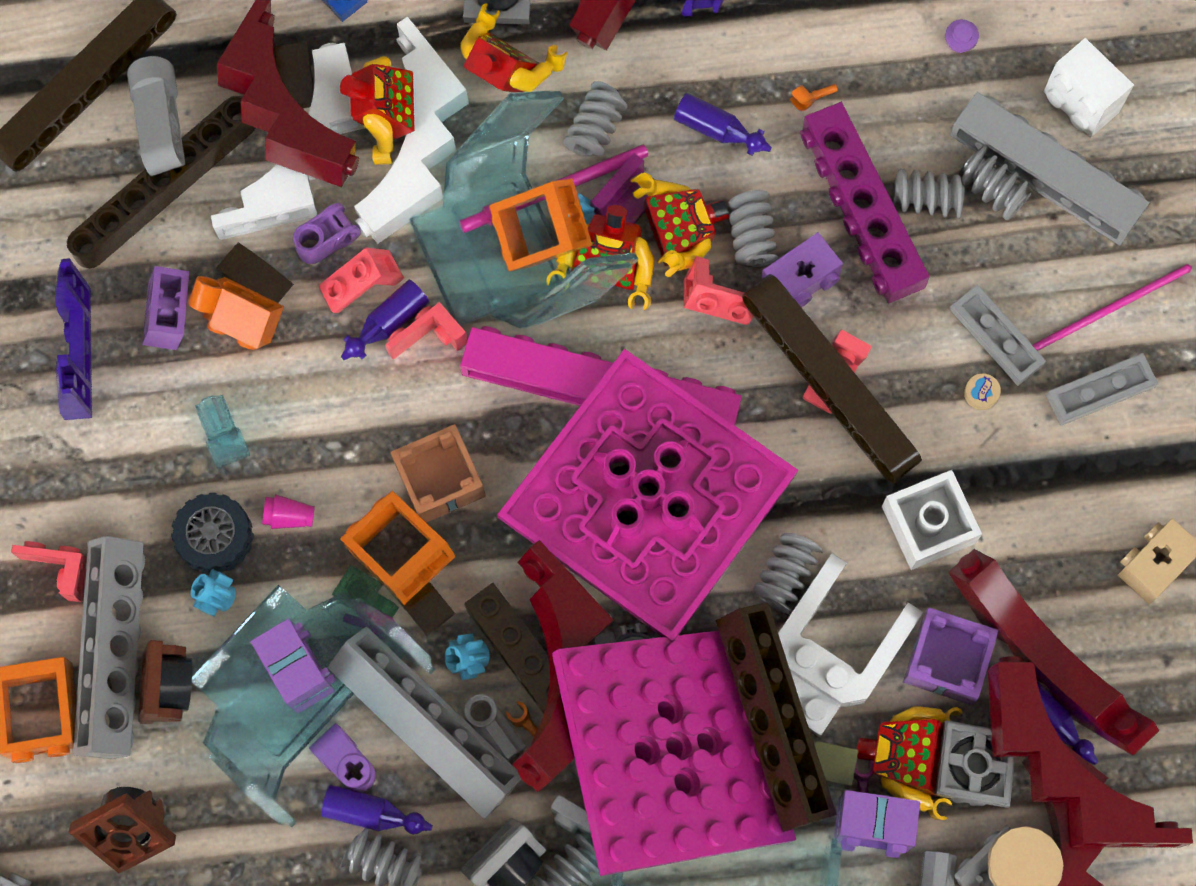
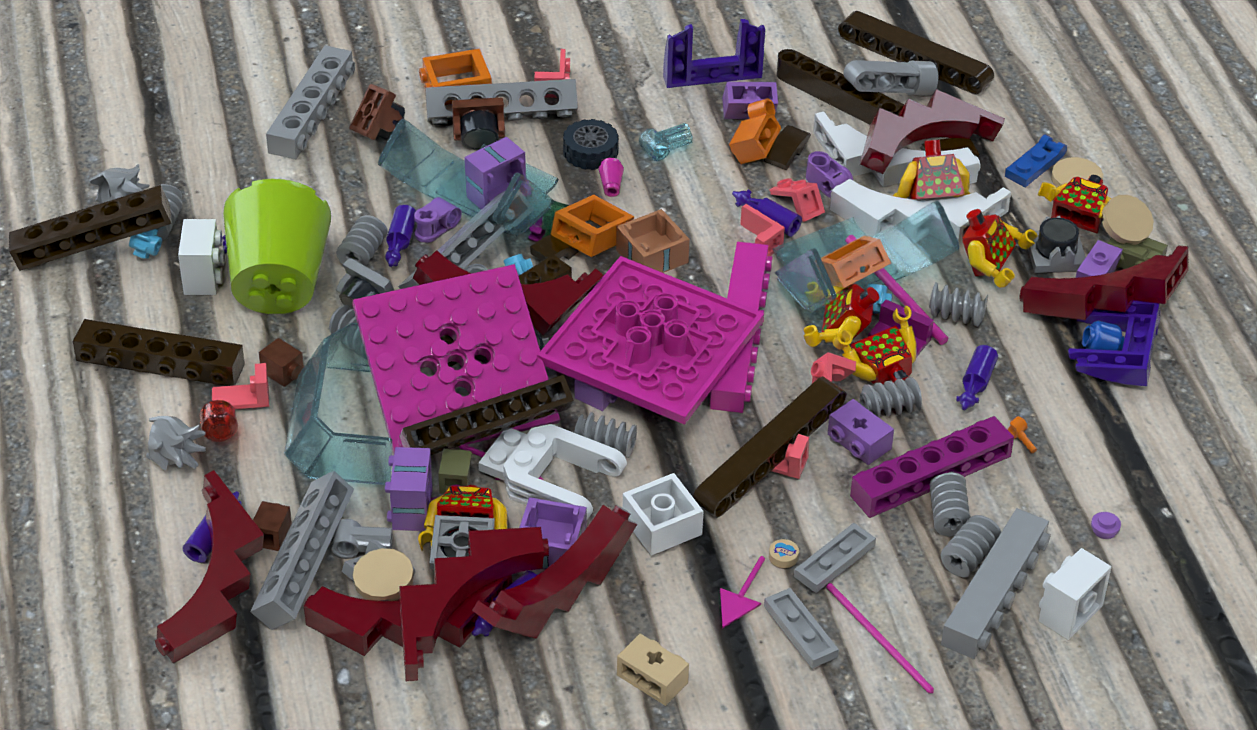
camera: 80 degrees right, 30 degrees down
medium azure gear [191,569,236,617] -> none
none -> dark pink piece [720,556,765,629]

